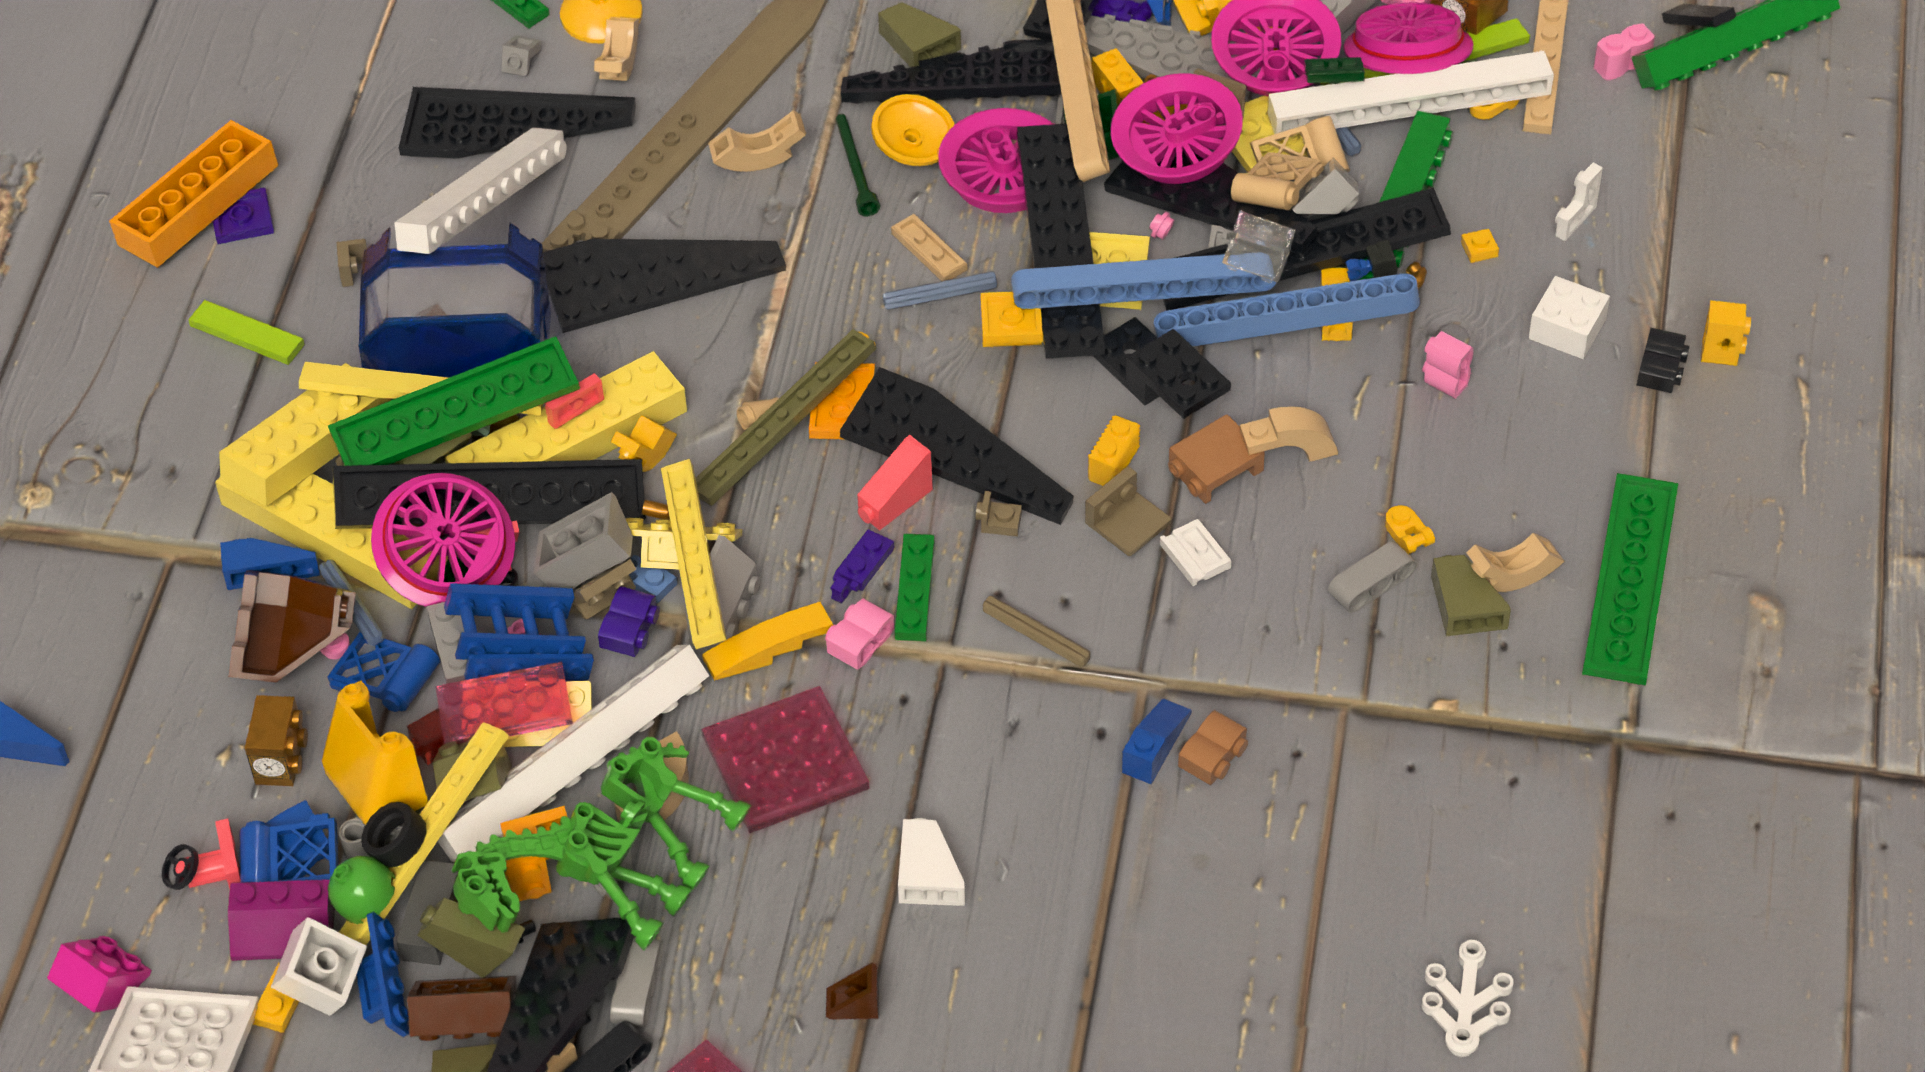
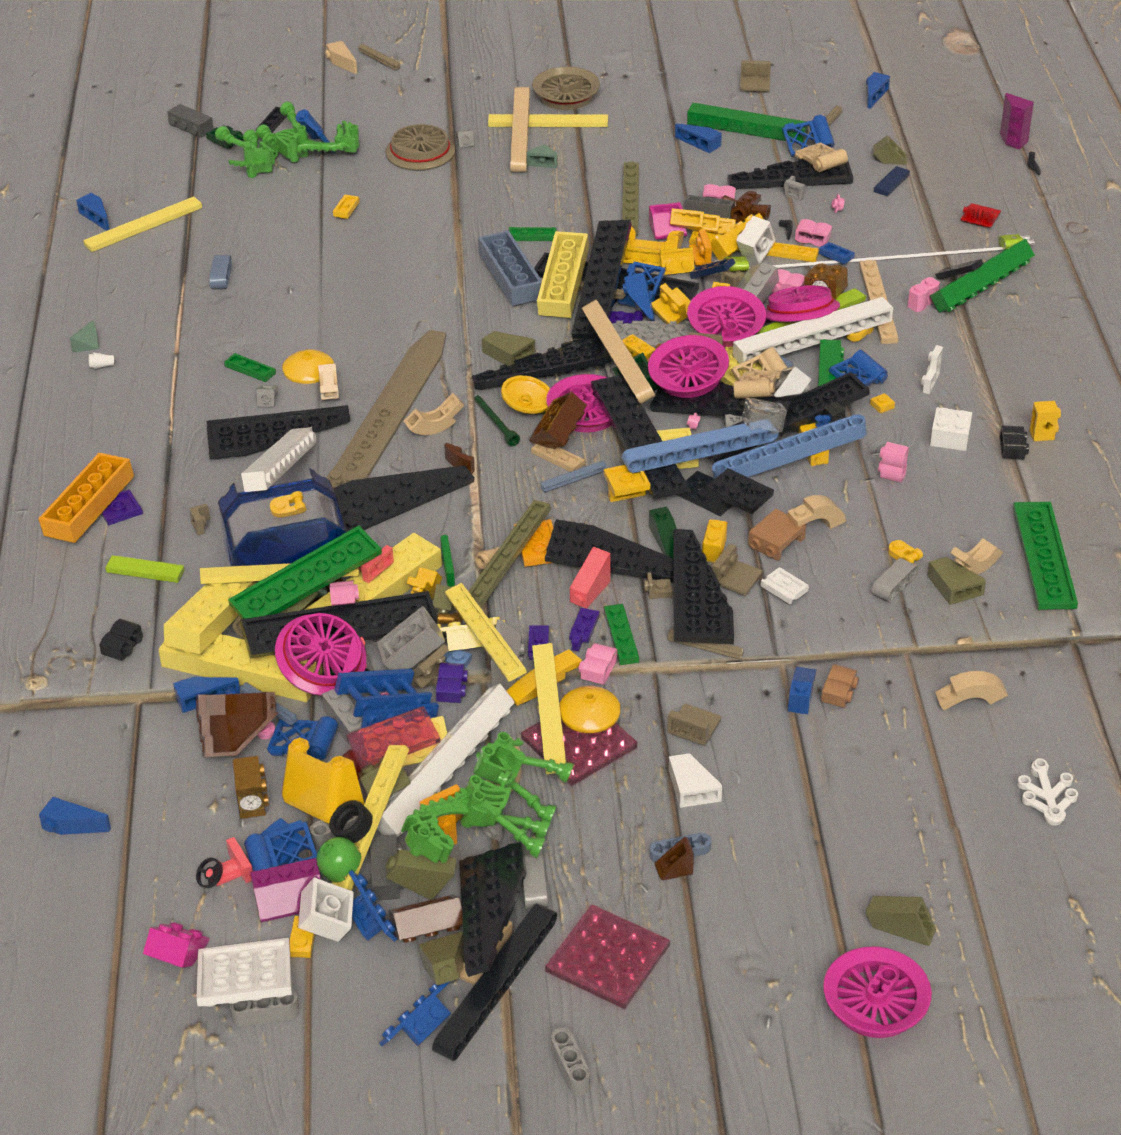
camera: 15 degrees left, 10 degrees down
dark green plate [1304,57,1365,84] -> none
none -> black brick [99,619,143,661]
none -> yellow plate [270,491,307,518]
none -> bright pink brick [330,581,359,606]
none -> olive slope [433,584,456,614]
none -> green tile [440,535,455,587]
none -> reddish brown slope [444,443,475,474]
none -> dark purple hinge [528,625,549,668]
none -> reddish brown slope [529,391,587,449]
none -> light yellow tile [532,643,566,775]
none -> yellow dish [559,686,620,733]
none -> dark green slope [649,506,677,558]
none -> sand blue beam [650,833,711,862]
none -> dark tan bracket [667,704,721,746]
none -> black wing [673,529,734,644]
none -> blue piece [829,350,888,386]
none -> tan arch [935,671,1008,710]

